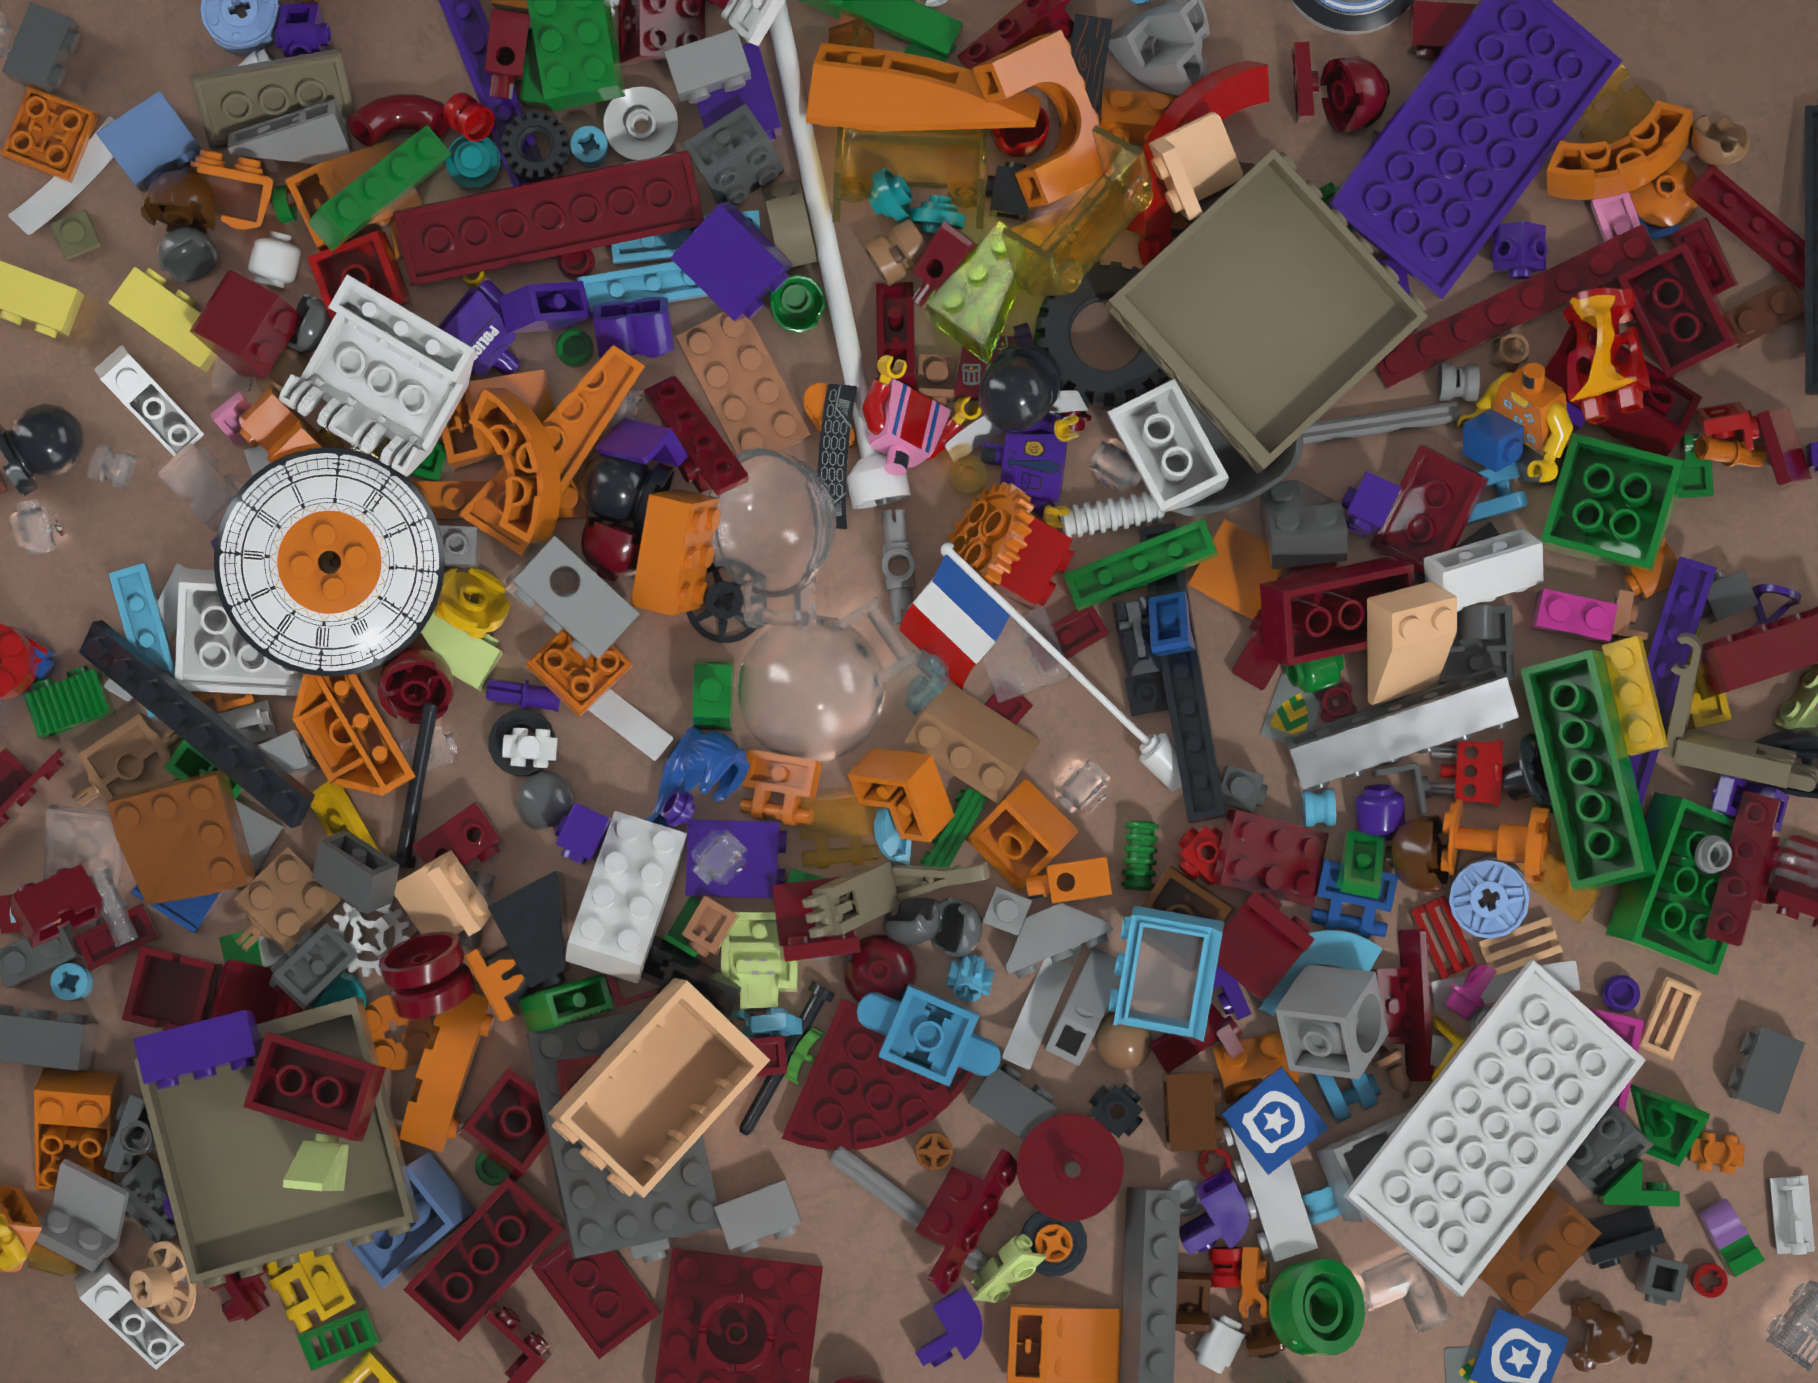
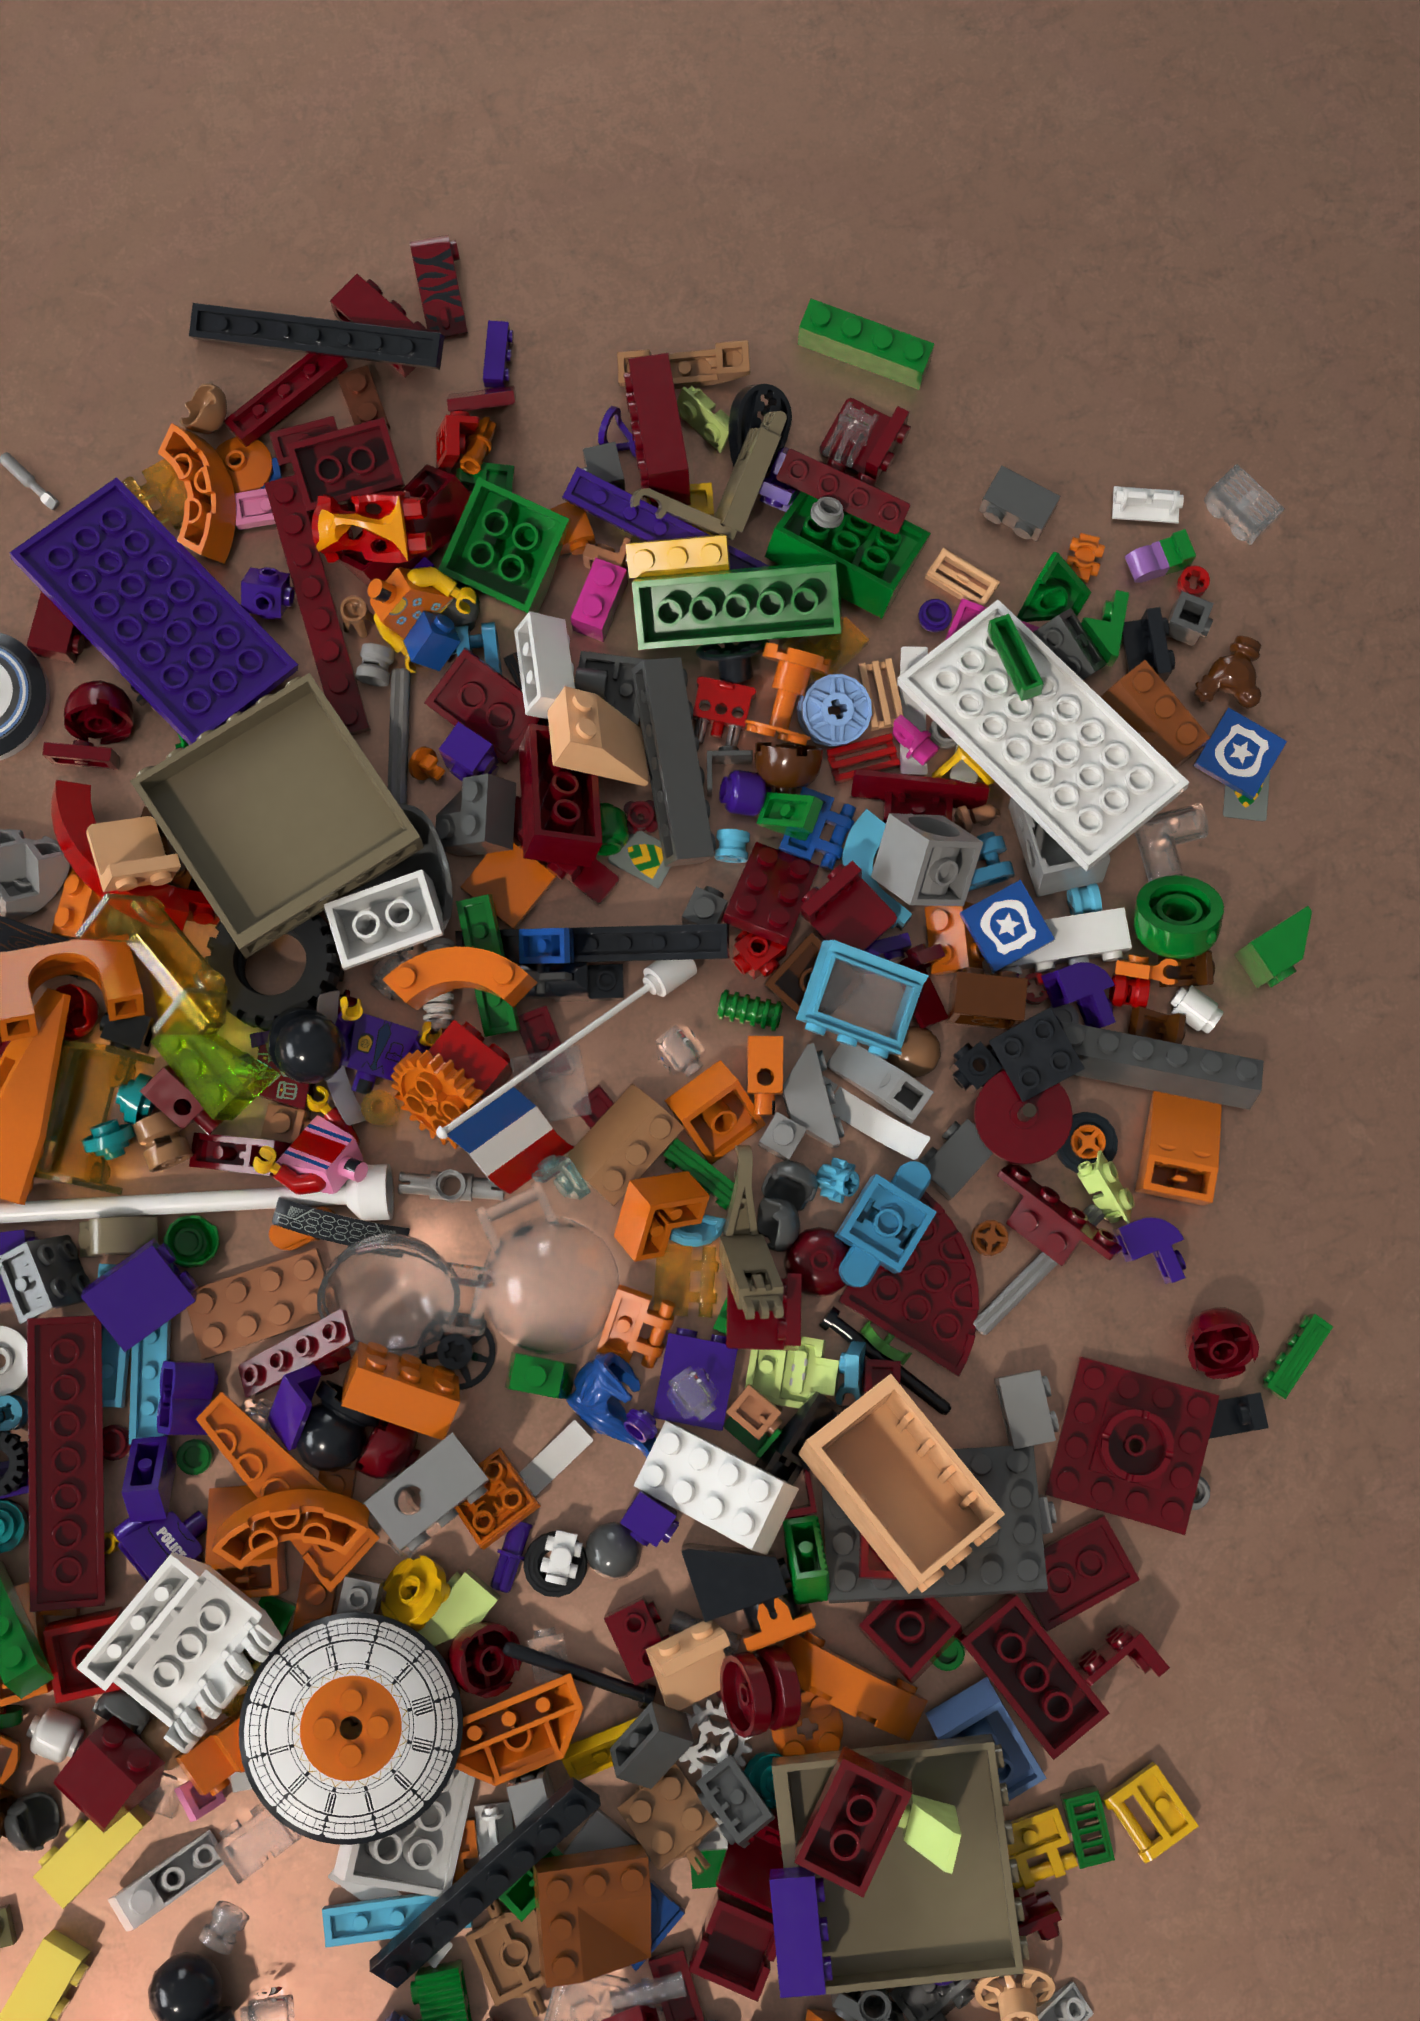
camera: 80 degrees left, 5 degrees down
none -> orange brick [382,946,538,1011]
none -> orange plate [409,746,446,781]
none -> green piece [987,614,1044,701]
none -> black hinge [989,1007,1085,1102]

